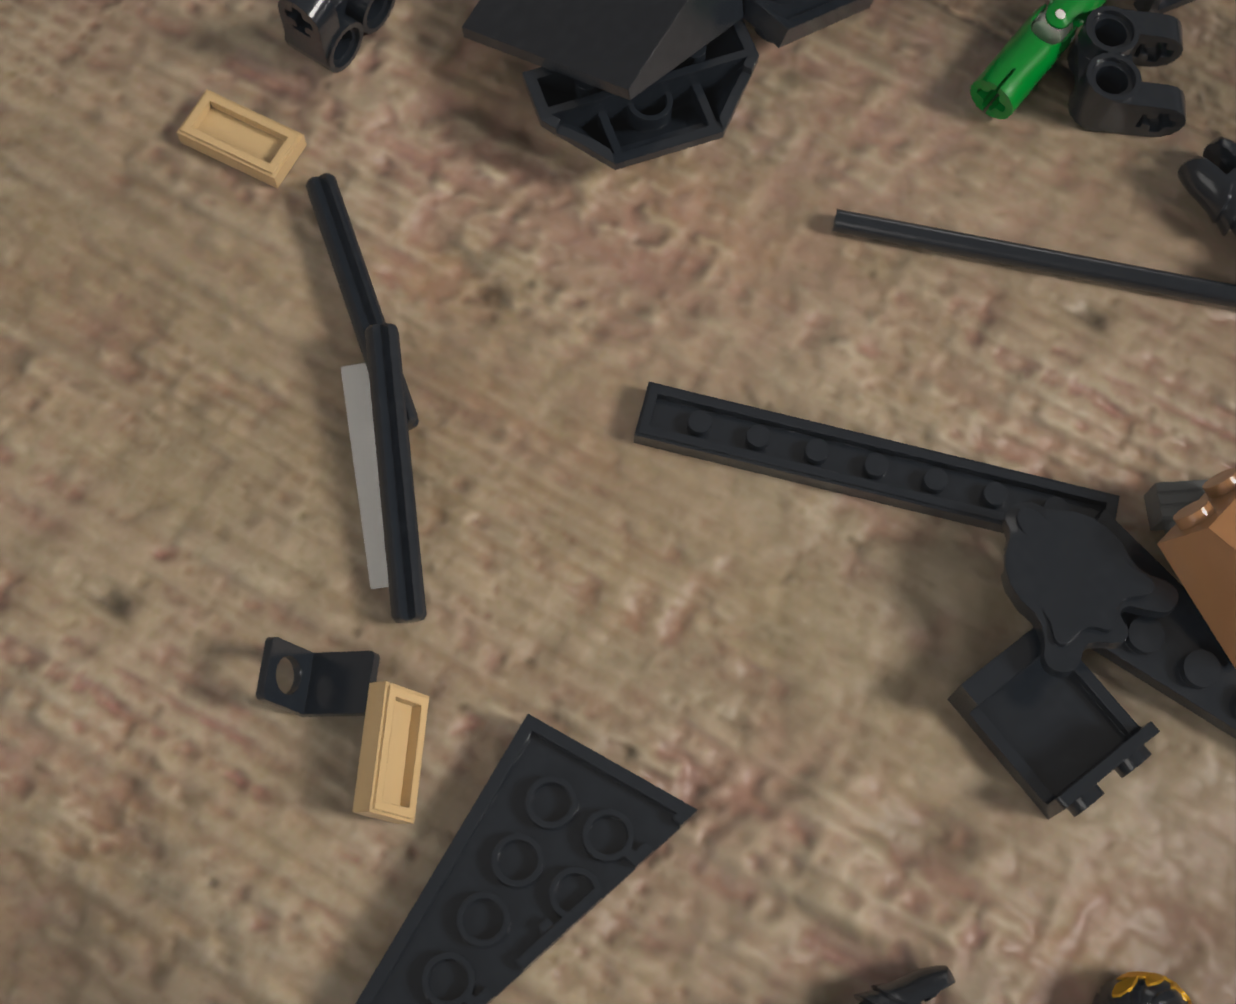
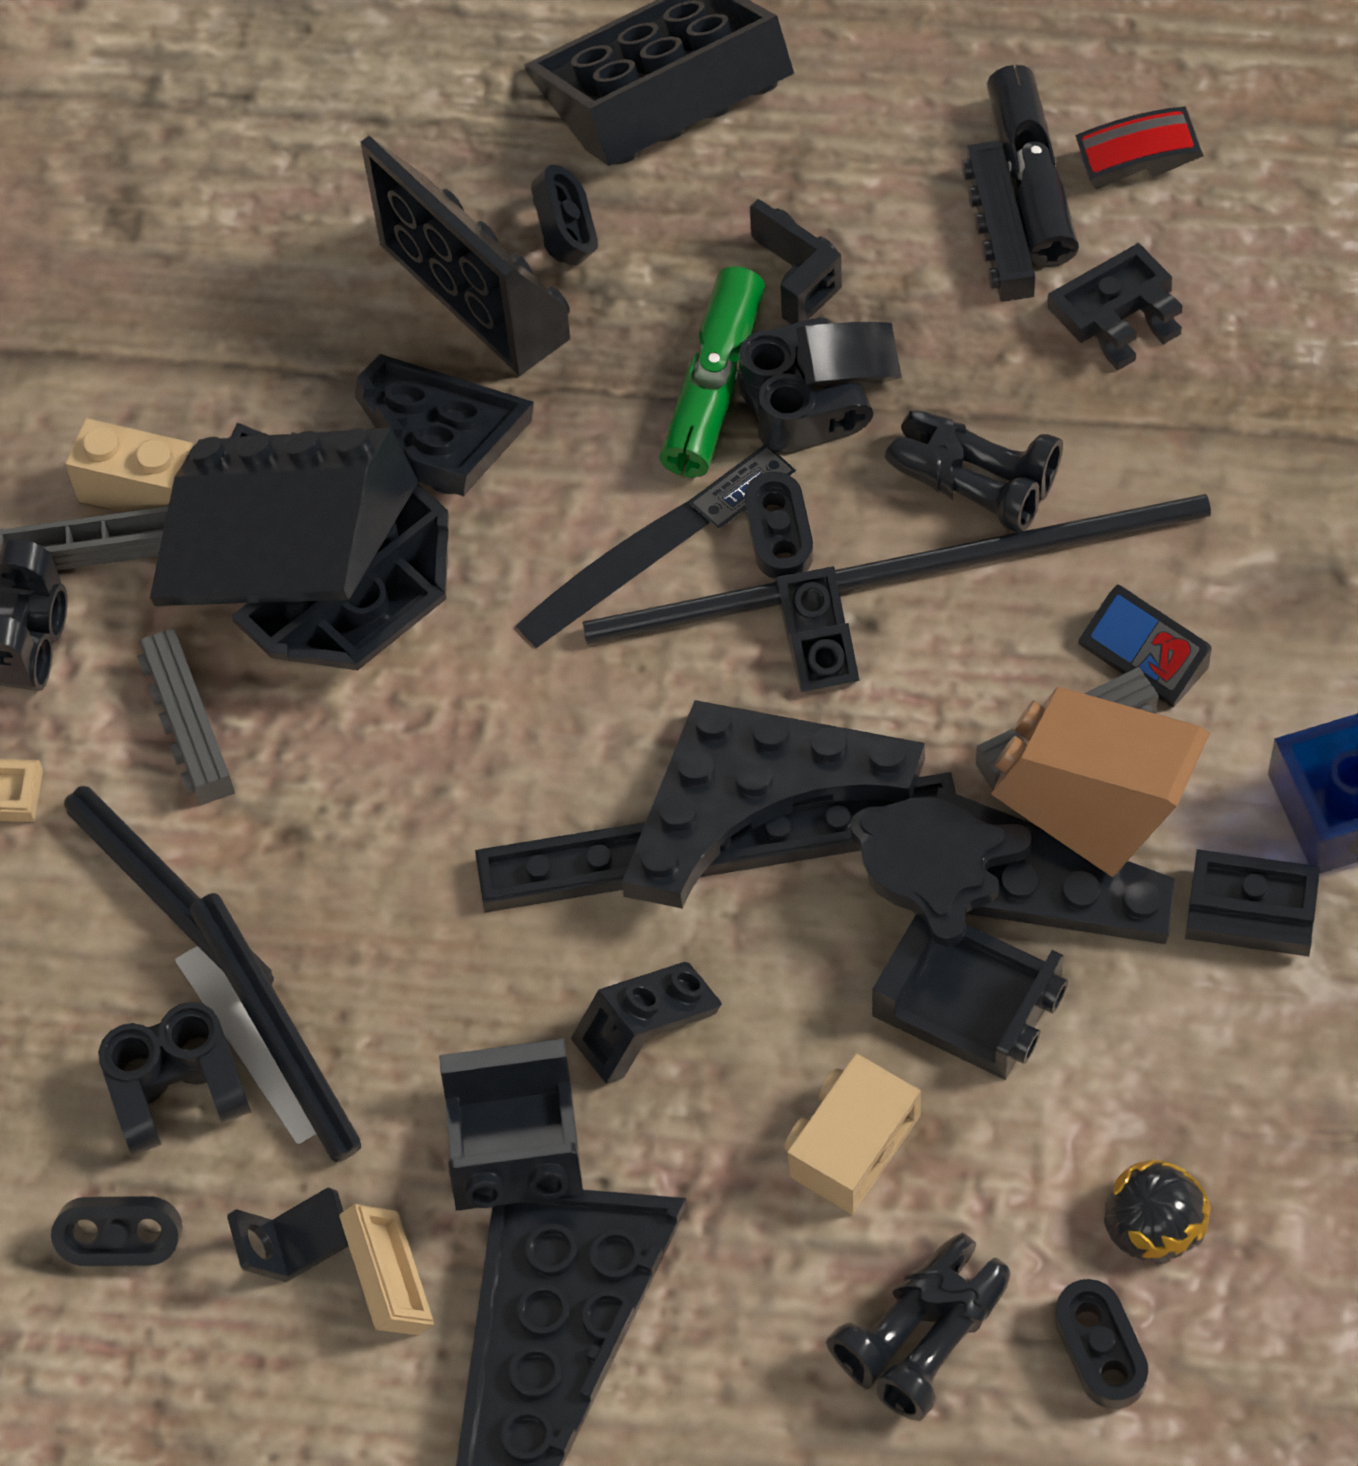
camera: 15 degrees left, 10 degrees down
none -> black plate [51,1196,183,1266]
none -> black piece [98,1002,251,1155]
none -> dark grey piece [137,628,235,806]
none -> black panel [439,1038,584,1211]
none -> black sticker [516,501,710,648]
none -> black bracket [570,962,722,1084]
none -> black plate [622,700,925,909]
none -> sticker [689,445,796,529]
none -> black plate [745,472,813,579]
none -> black slope [775,566,860,692]
none -> tan brick [784,1053,921,1215]
none -> black slope [796,322,902,386]

